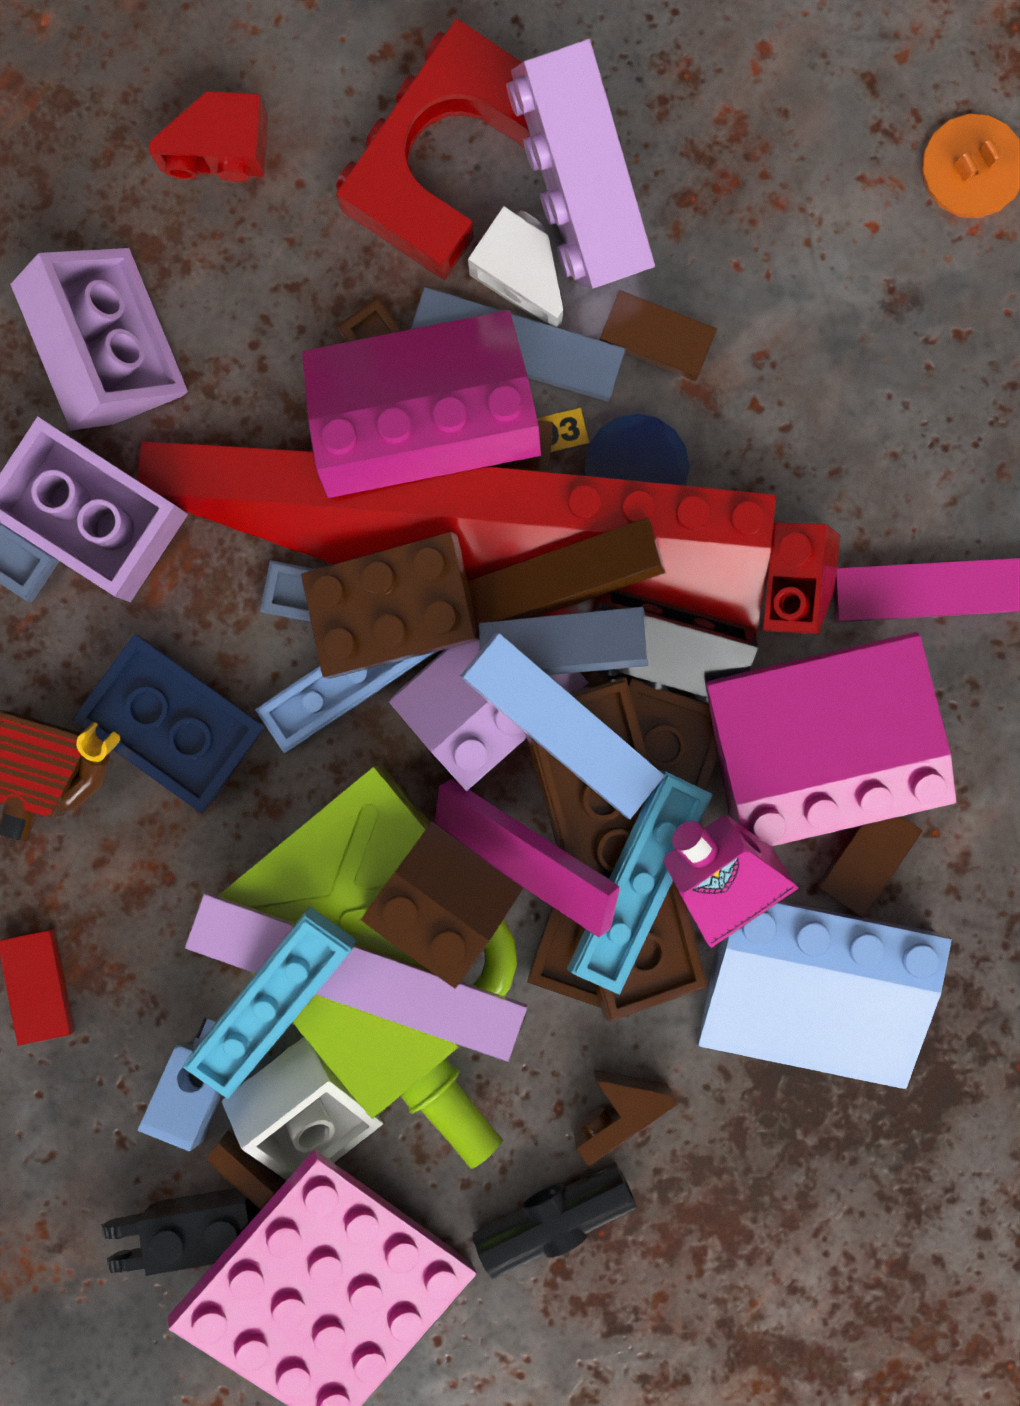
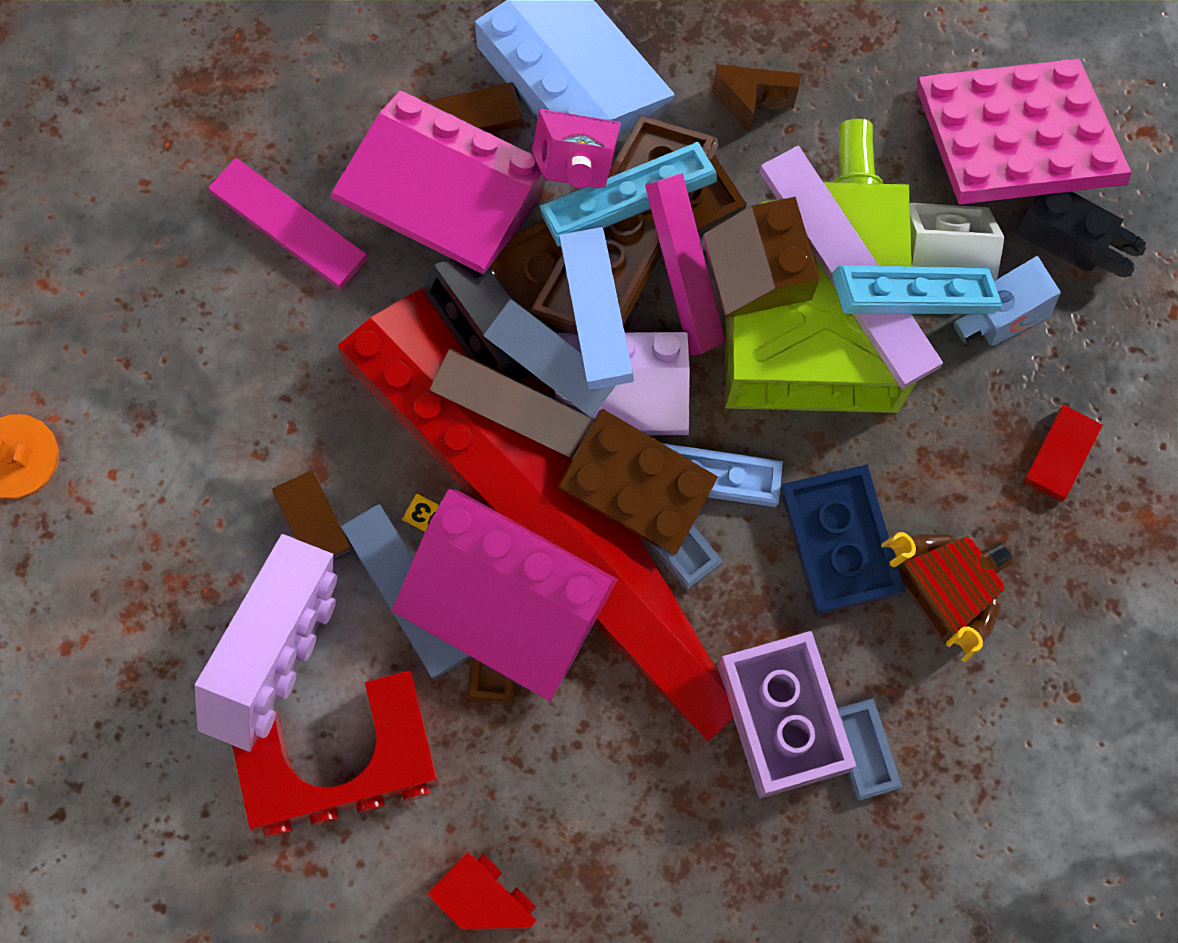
camera: 145 degrees left, 15 degrees down
lavender slope [11,248,188,431] -> none
reddish brown tile [206,1130,285,1210] -> none
white slope [468,206,563,328] -> none
black piece [472,1162,637,1280] -> none
clear blue tile [584,414,690,486] -> none
red slope [763,522,840,634] -> none

